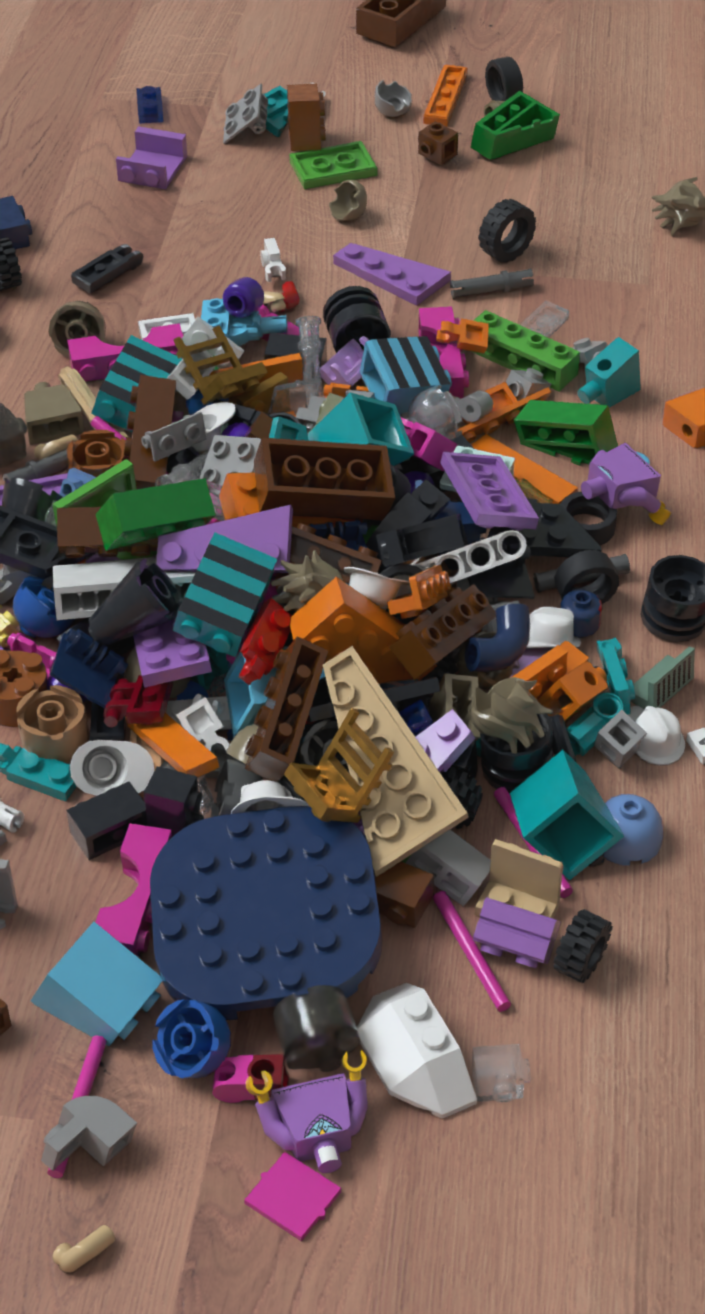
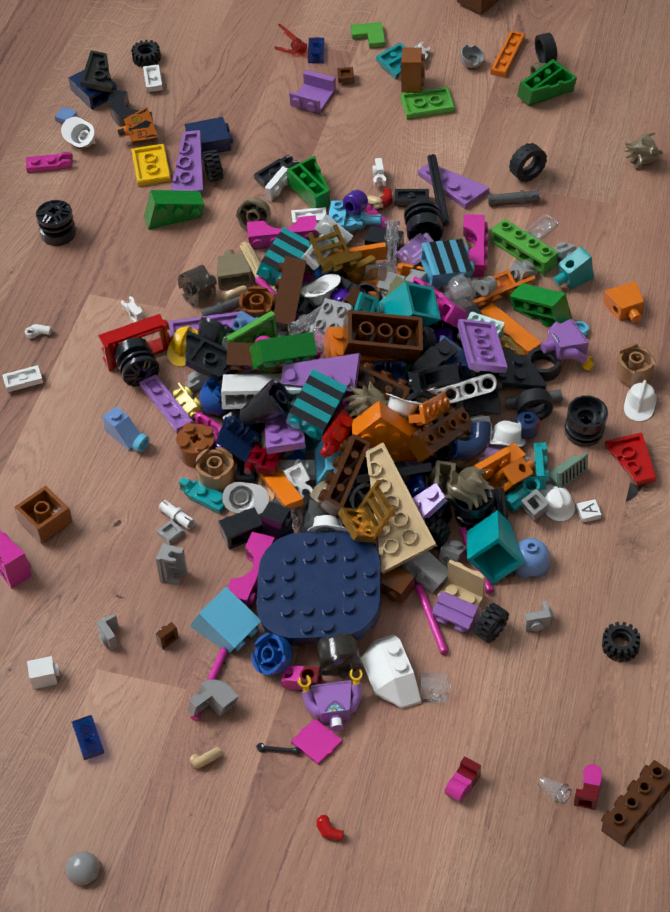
camera: 10 degrees right, 5 degrees up
light grey hinge [141,411,206,461] -> none
light grey hinge [223,84,268,144] -> none
dark tan hair [329,180,367,221] -> none
reddish brown brick [418,121,458,165] -> none
orange plate [436,318,489,353] -> none
none -> black hinge [256,743,301,755]
none -> white plate [265,166,288,202]
none -> clear red plant [275,24,307,55]
none -> green wedge [287,155,330,208]
none -> reddish brown plate [337,67,354,84]
none -> bright green tile [350,22,385,48]
none -> black plate [394,189,429,206]
none -> black axle [427,154,450,226]
none -> light grey bracket [438,540,467,568]
none -> leg [444,756,481,802]
none -> light grey bracket [524,601,554,632]

